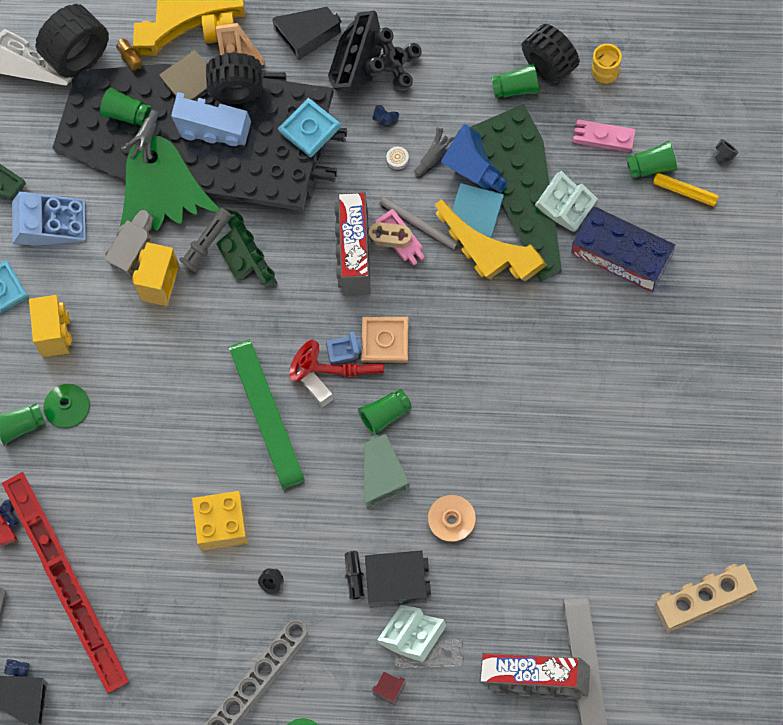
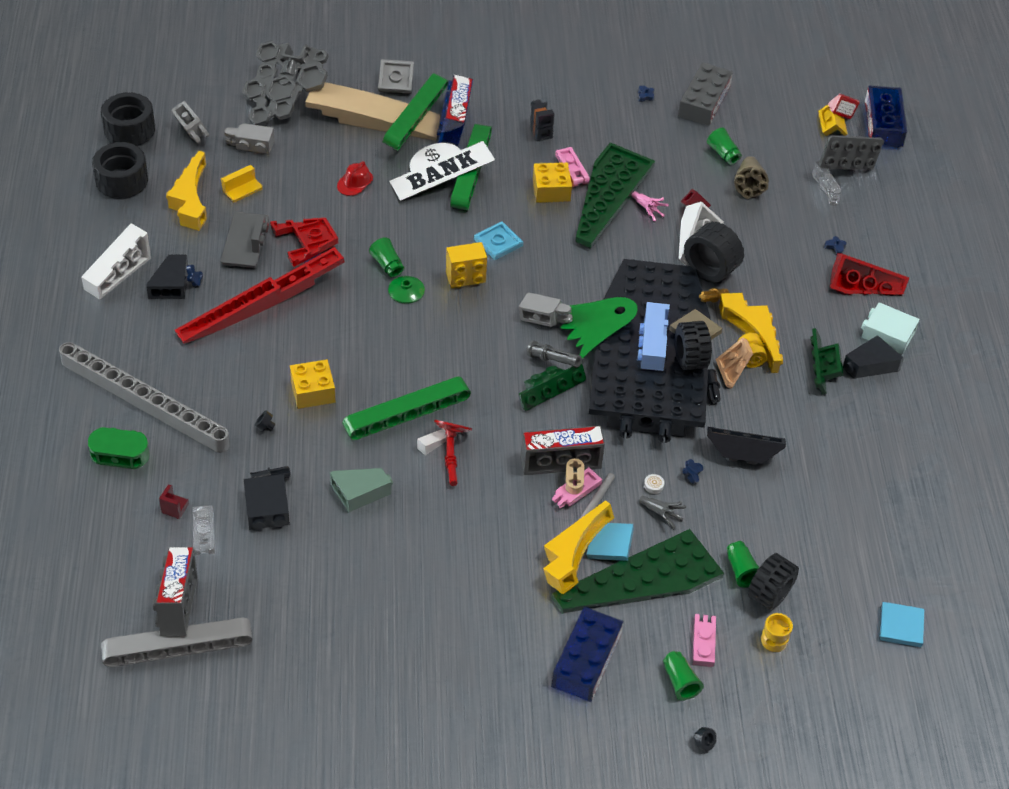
camera: 75 degrees right, 20 degrees down
light blue slope [12,192,86,246] -> none
green plant [100,87,152,126] -> none
dark grey piece [121,110,159,163] -> none
yellow brick [132,242,180,306] -> none
black slope [272,7,342,60] -> none
medium azure tile [278,98,342,157] -> none
medium blue bracket [326,332,362,365] -> none
green plant [358,389,412,436] -> none
light nougat plate [361,317,409,363] -> none
black gear [364,27,422,91] -> none
light aqua slope [377,605,447,662] -> none
light nougat dish [428,495,476,542] -> none
blue hips [440,124,508,193] -> none
light aqua slope [535,171,598,232] -> none
yellow axle [653,173,719,206] -> none
tan brick [654,564,758,633] -> none

